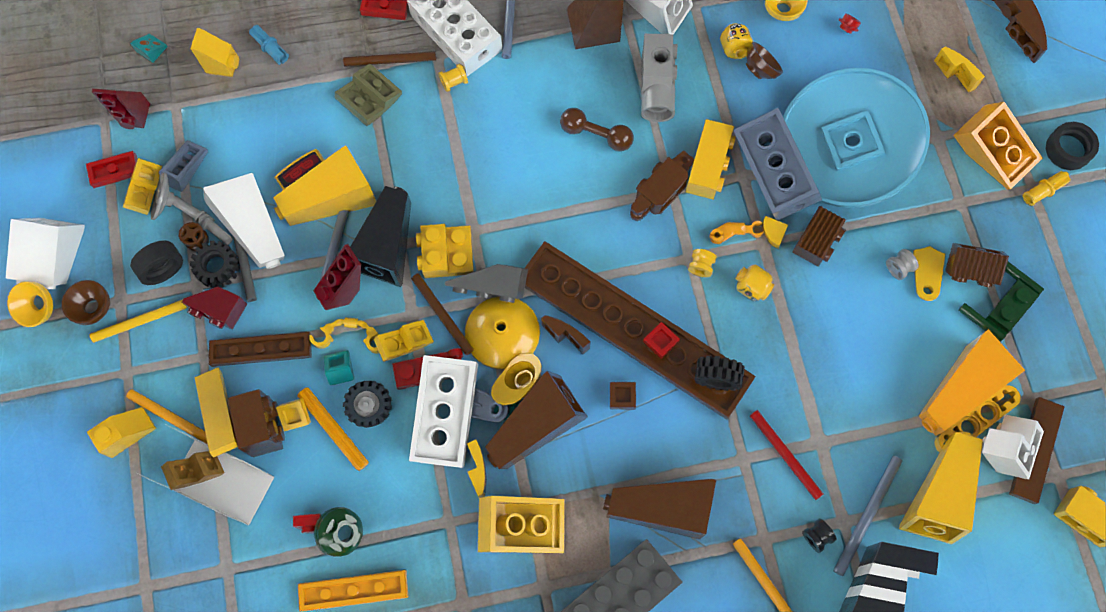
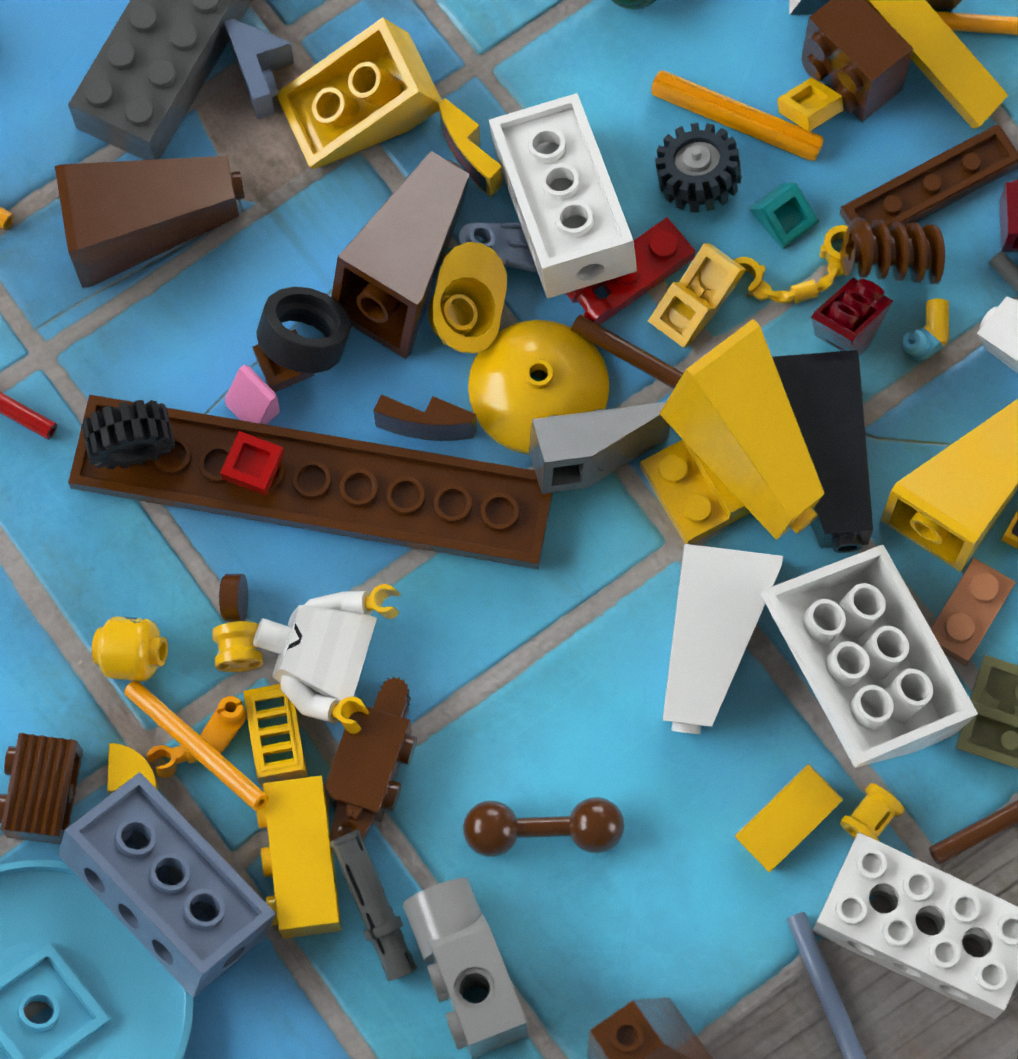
camera: 155 degrees right, 0 degrees up
sand blue piece [320,210,349,280] -> none
none -> light orange piece [124,681,268,811]
none -> reddish brown tile [219,574,248,622]
none -> sand blue slope [224,19,294,120]
none -> bright pink slope [225,364,280,425]
none -> yellow slope [243,684,308,786]
none -> torso [253,584,401,734]
none -> black tyre [256,287,351,374]
none -> dark grey pin [329,829,417,981]
none -> yellow slope [659,319,825,540]
none -> white slope [663,544,783,734]
none -> yellow slope [734,763,843,872]
none -> white slope [760,544,978,768]
none -> reddish brown piece [840,218,945,284]
none -> arm [902,298,949,360]
none -> nougat plate [931,558,1016,666]

